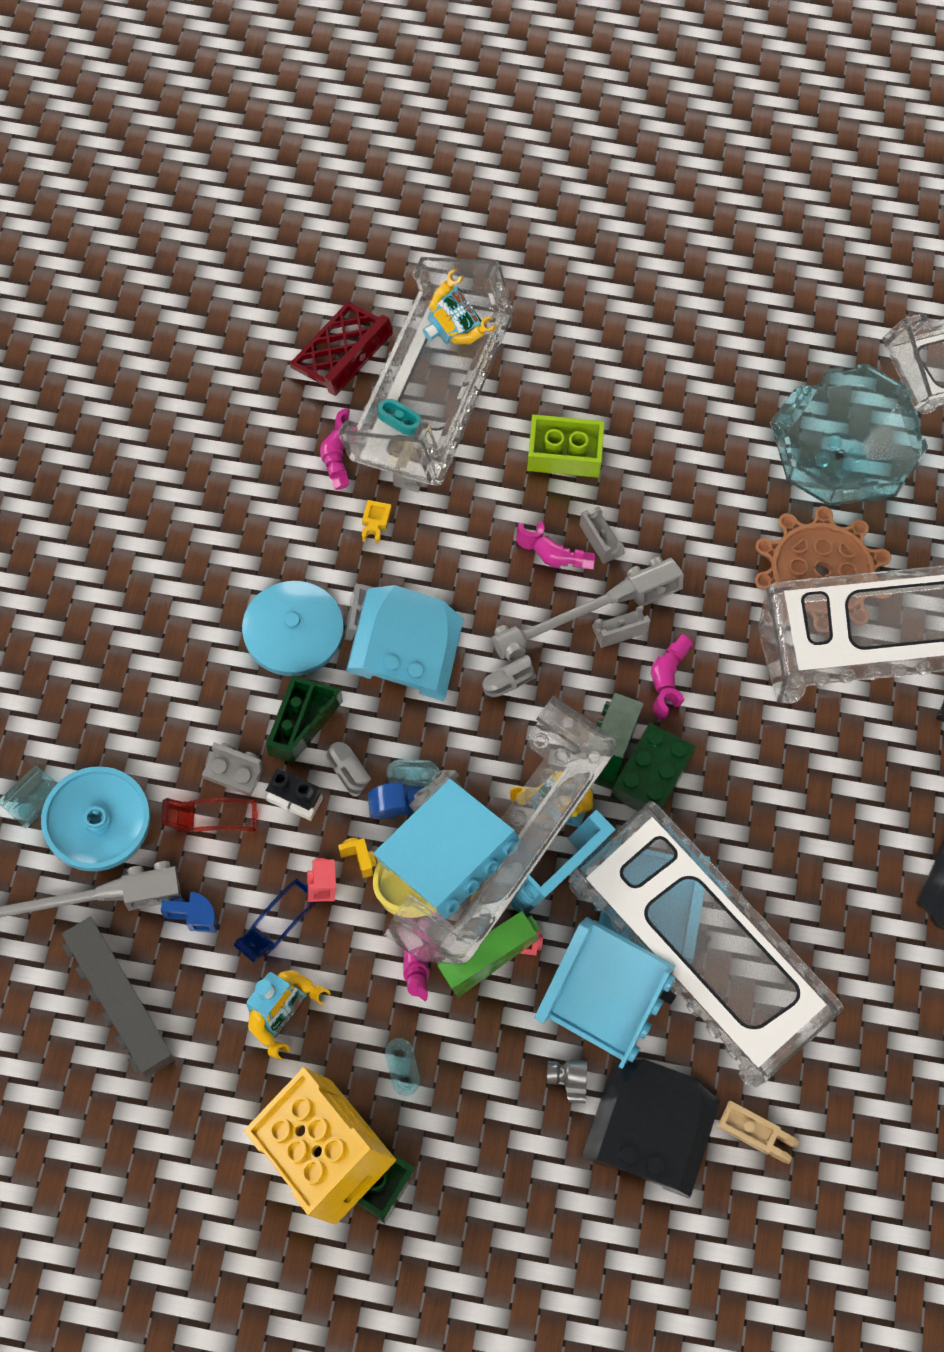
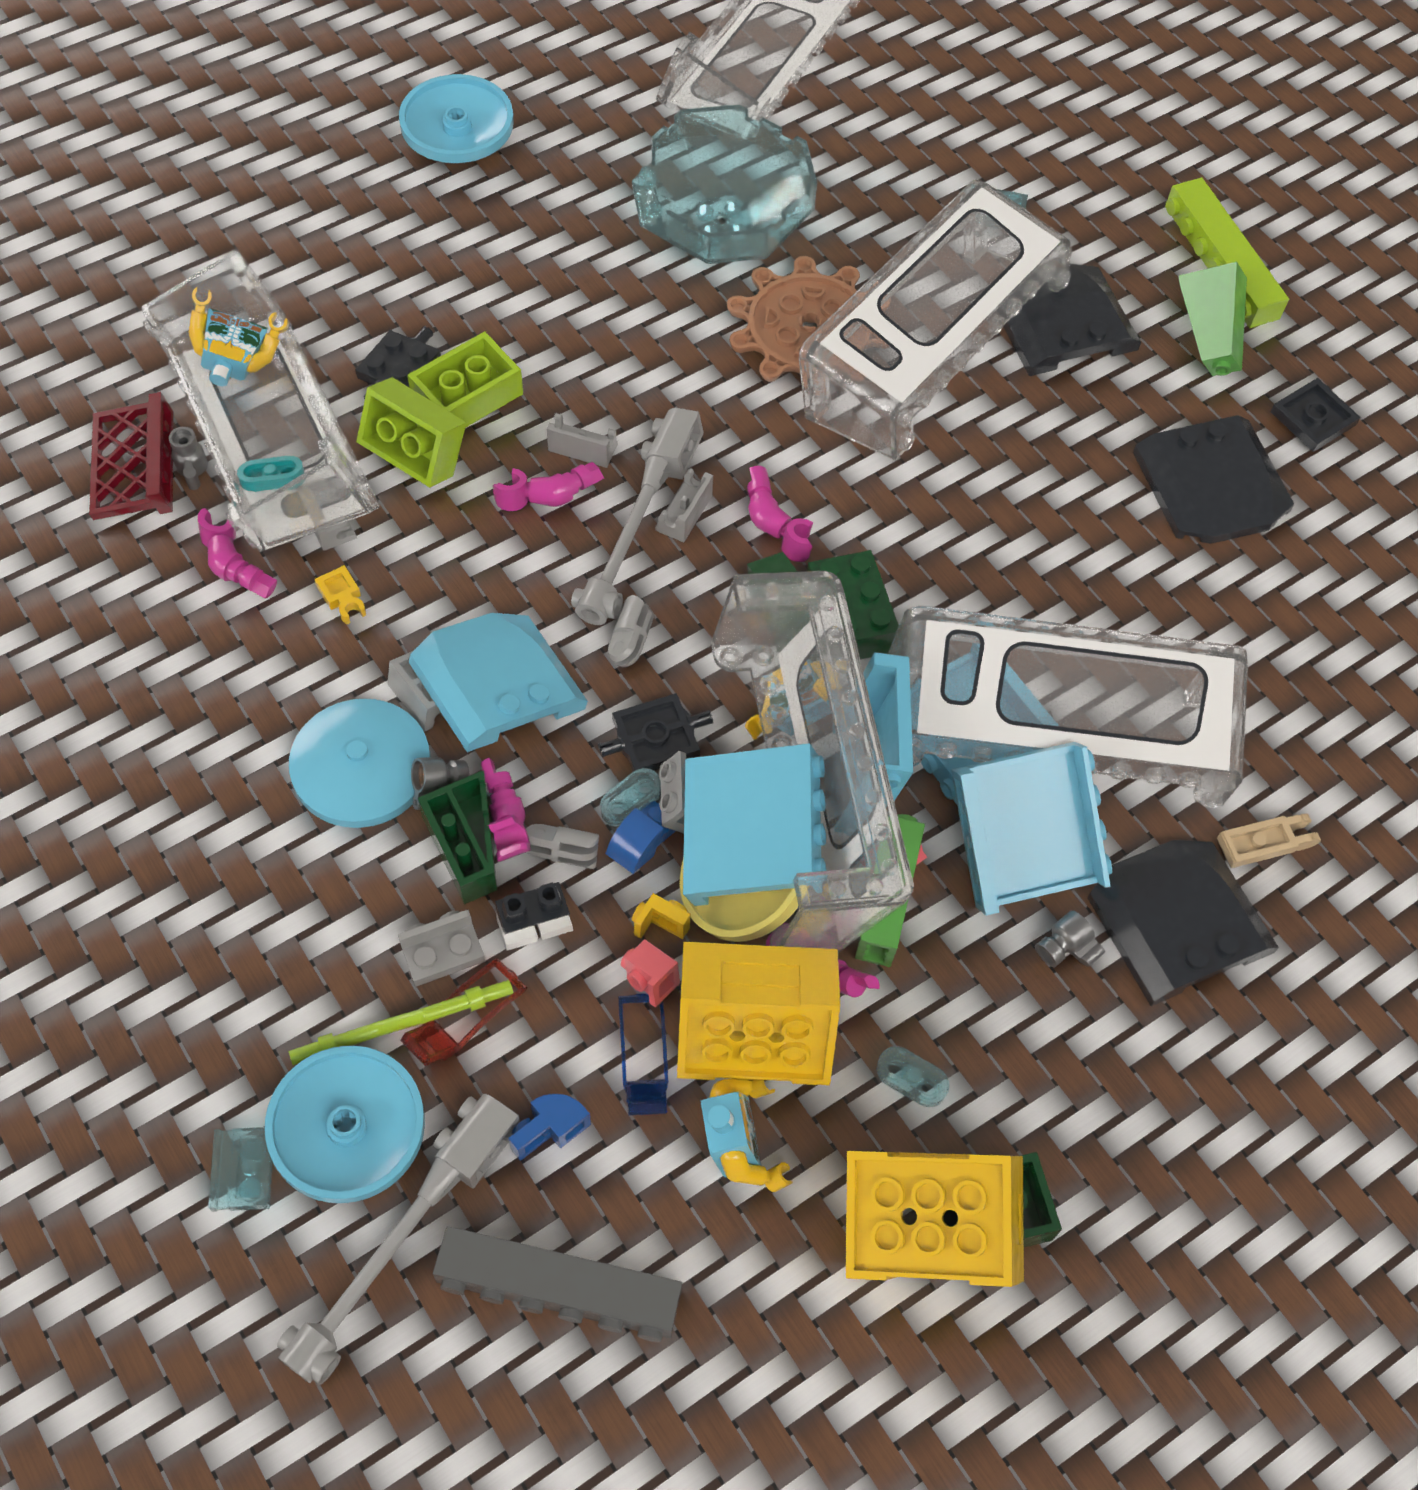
camera: 45 degrees left, 5 degrees down
none -> flat silver piece [169,427,208,490]
none -> lime bar [288,980,513,1065]
none -> black plate [355,326,441,399]
none -> lime brick [356,377,466,488]
none -> medium azure dish [399,74,514,163]
none -> flat silver piece [411,757,469,810]
none -> dark pink piece [481,758,531,862]
none -> black plate [598,693,713,776]
none -> yellow container [677,942,840,1086]

